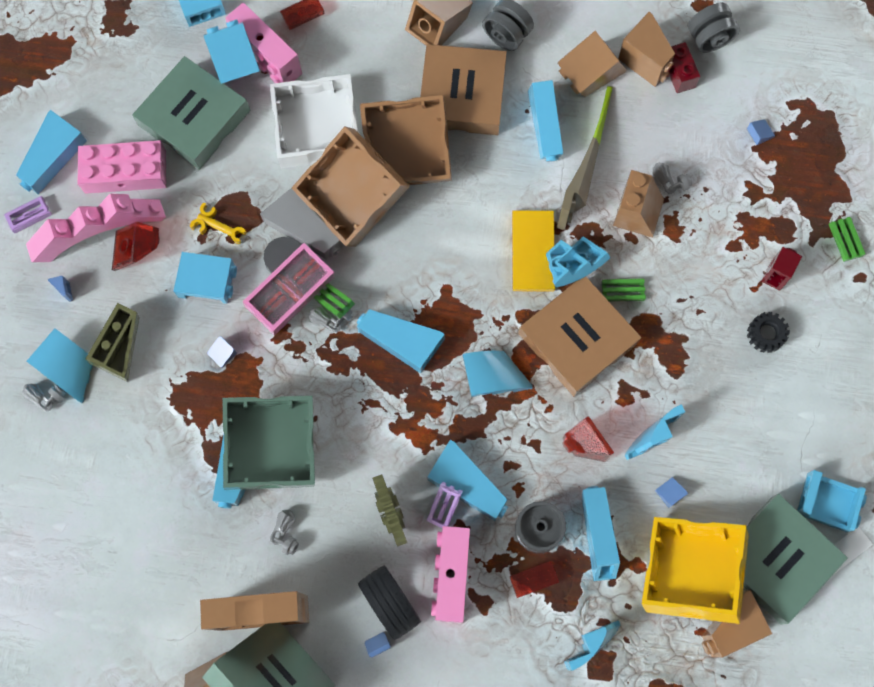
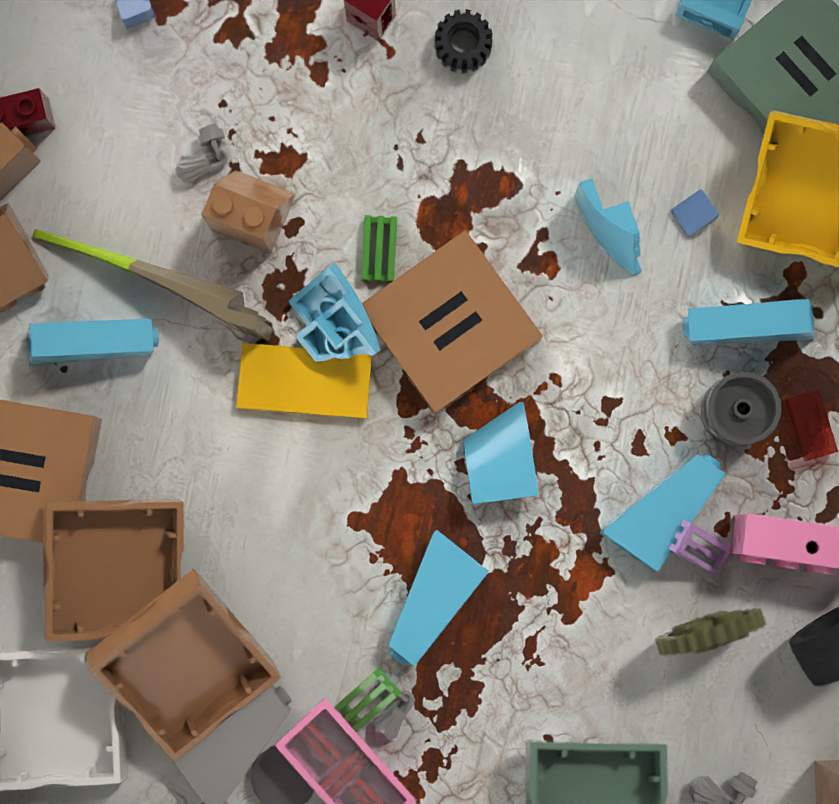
camera: 85 degrees left, 10 degrees up
clear red slope [562,416,614,462] -> none

